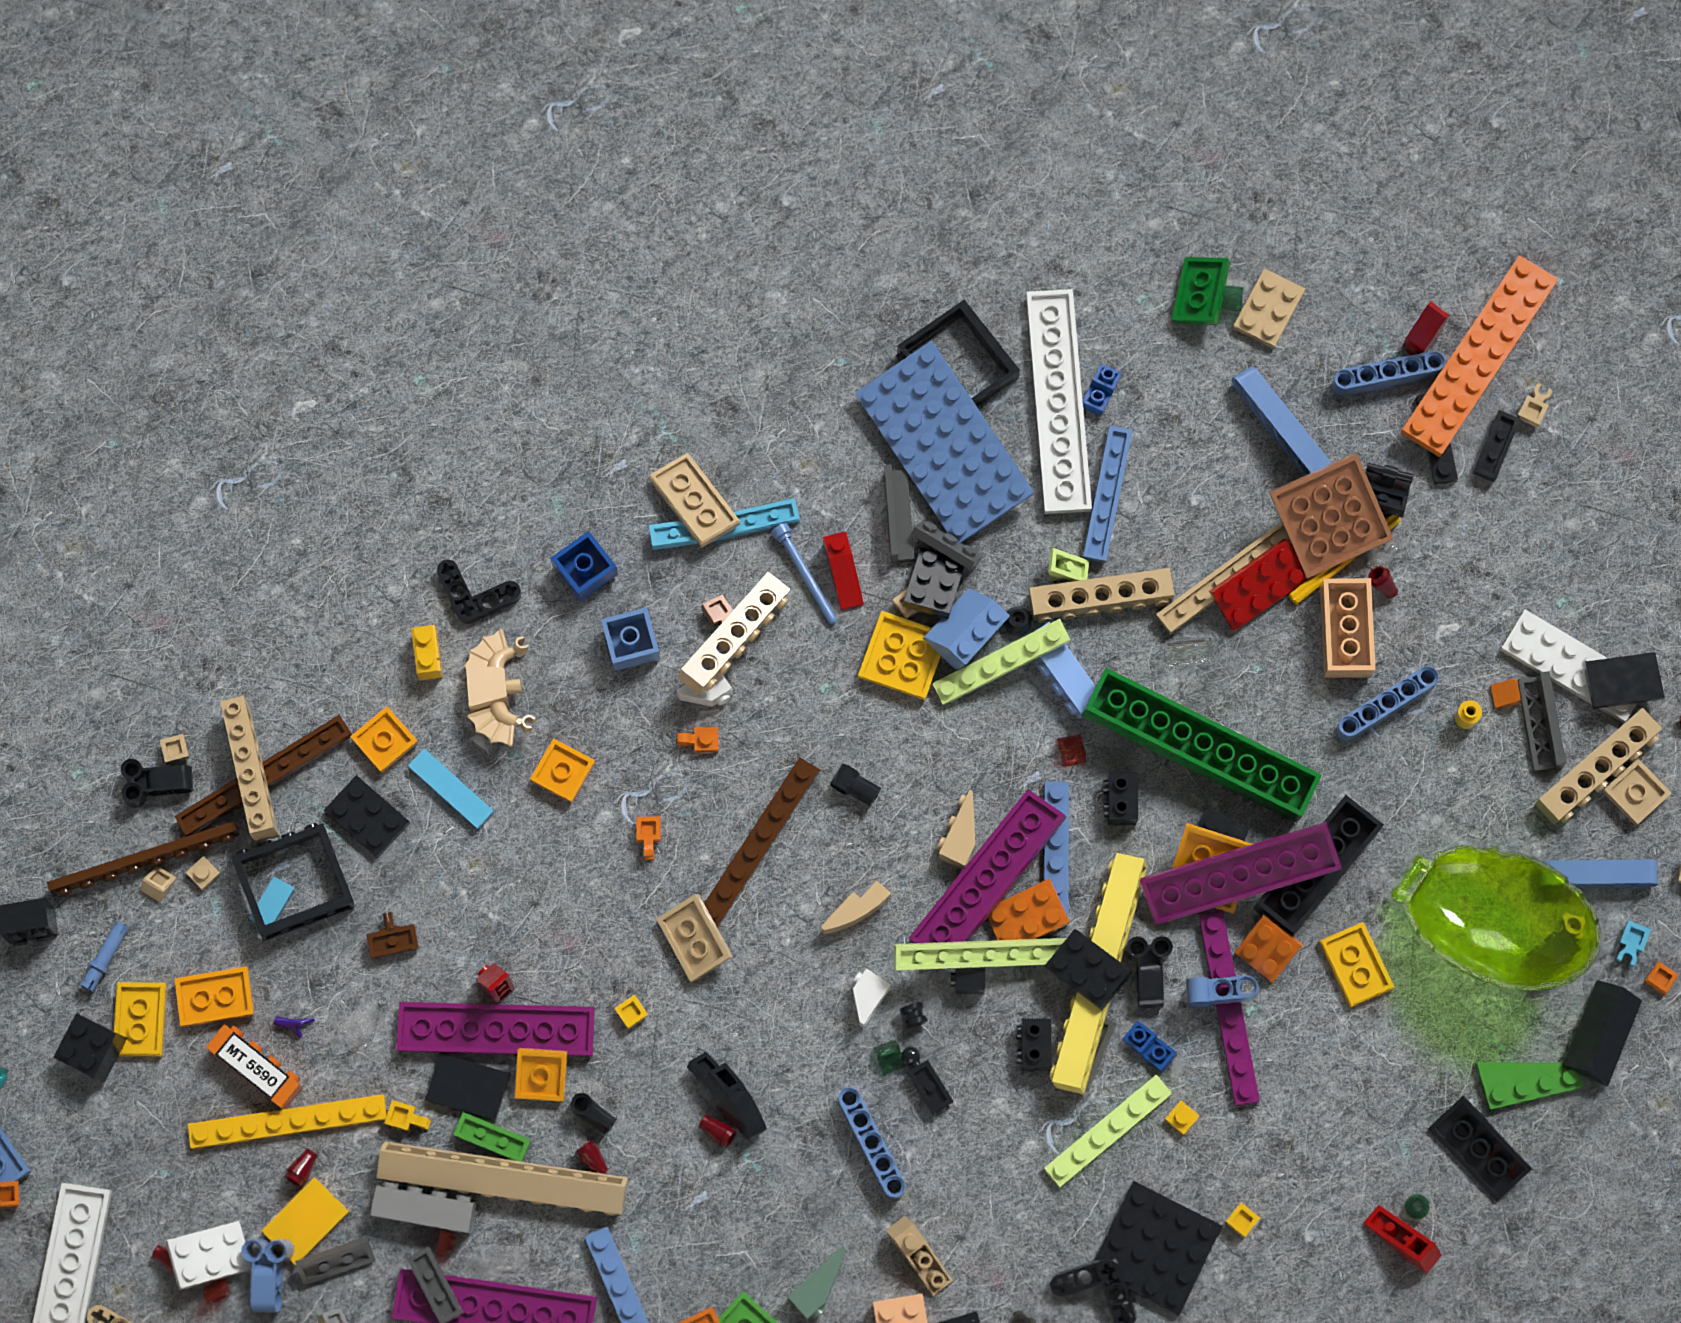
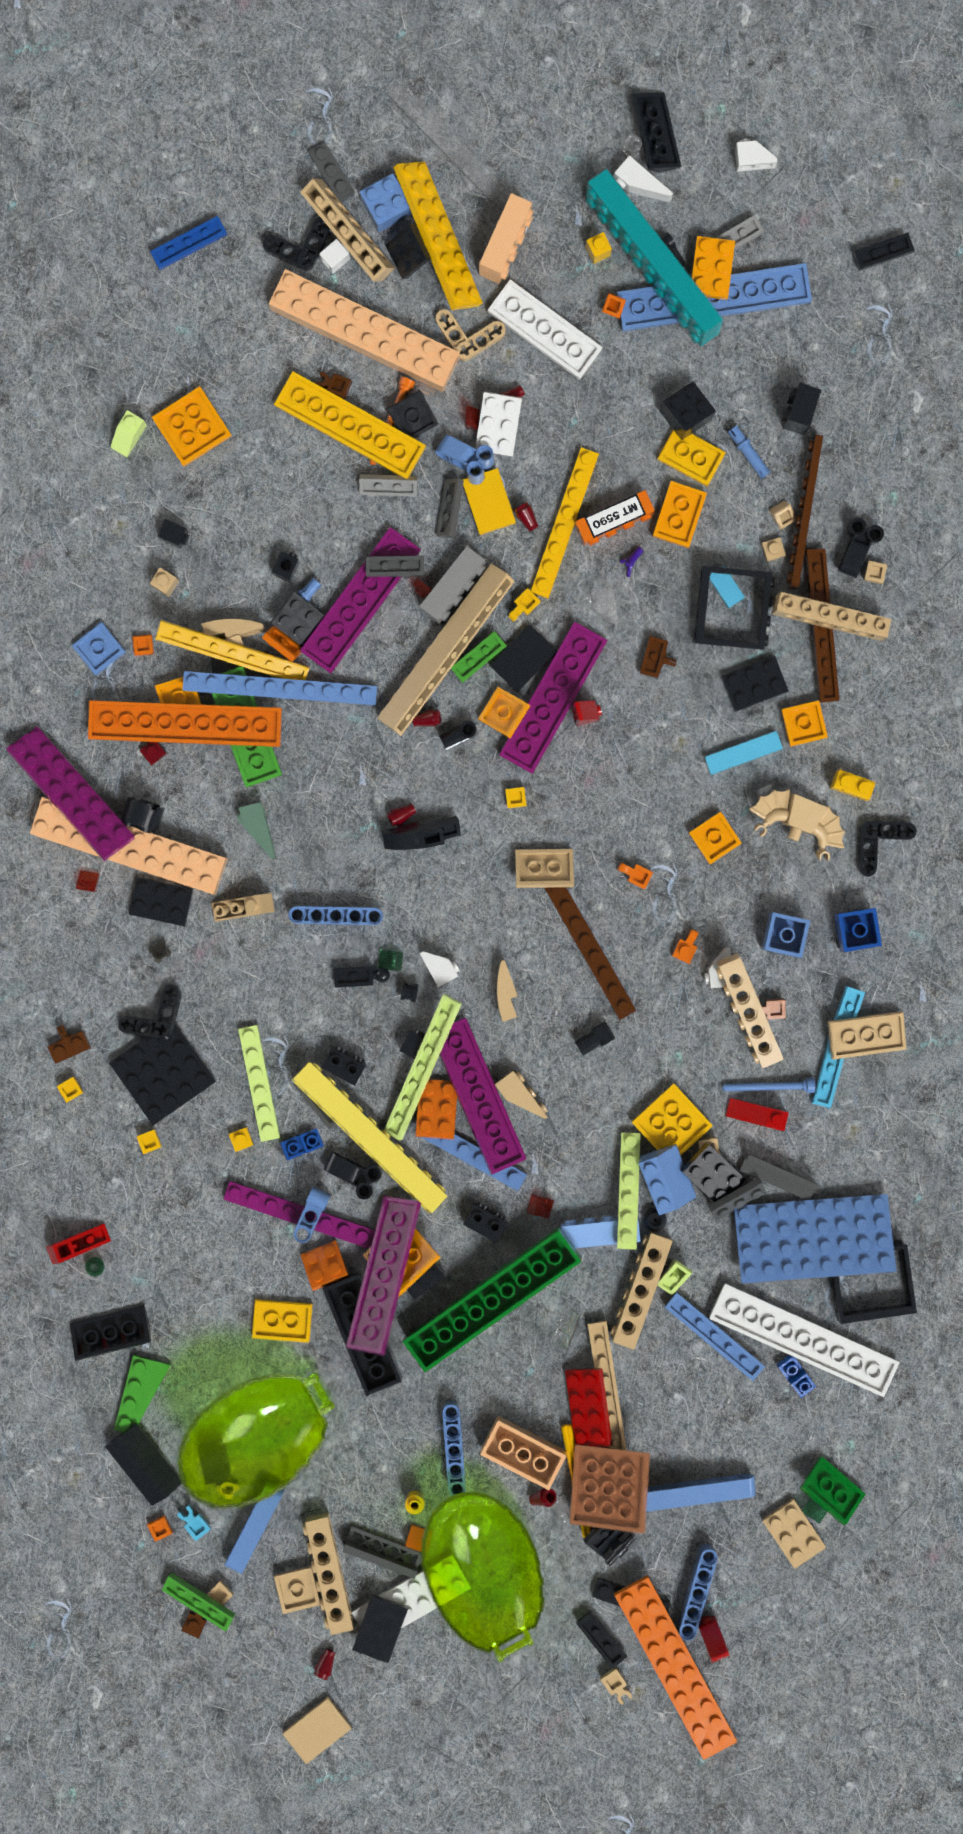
camera: 115 degrees right, 15 degrees up
black plate [1045,929,1132,1010] -> none
none -> clear neon green windscreen [421,1491,545,1663]

